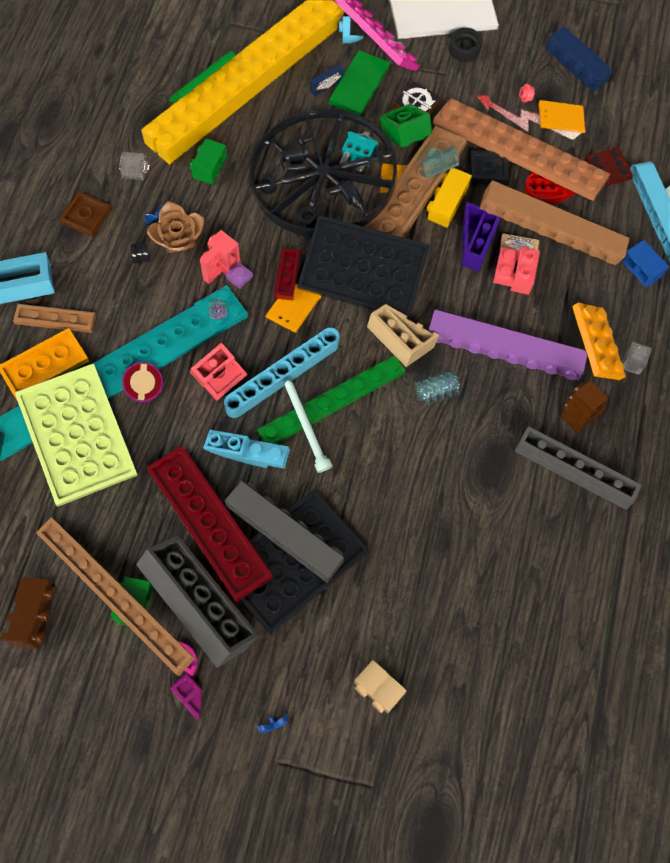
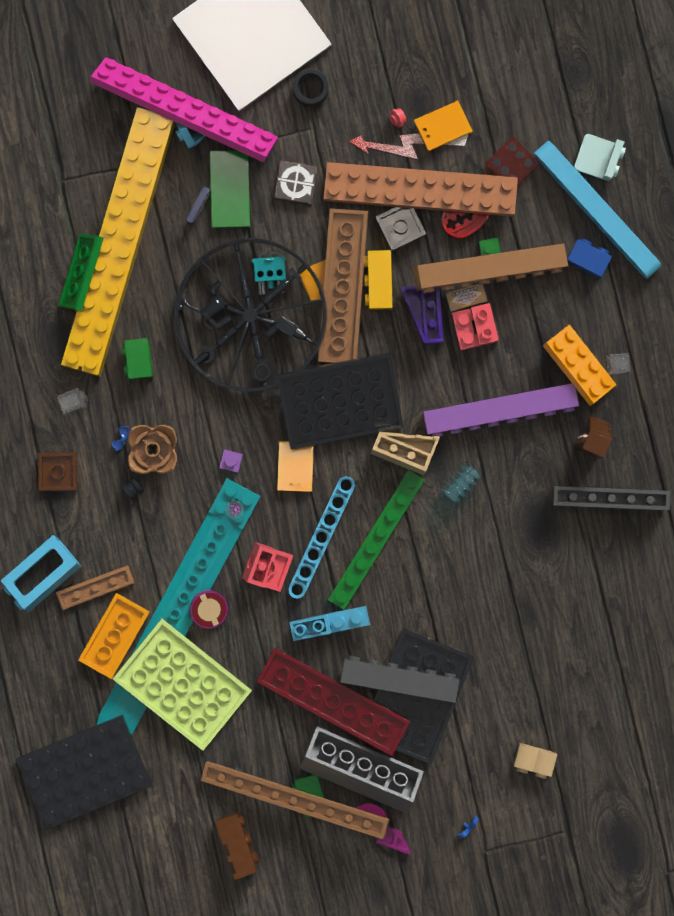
camera: 25 degrees left, 20 degrees up
coral brick [200,230,240,284] -> none
dark red tile [274,248,301,300] -> none
light aqua piece [285,380,333,473] -> none
green brick [380,104,432,147] -> none
clear light blue tile [421,146,459,179] -> none
dark blue brick [546,26,613,92] -> none

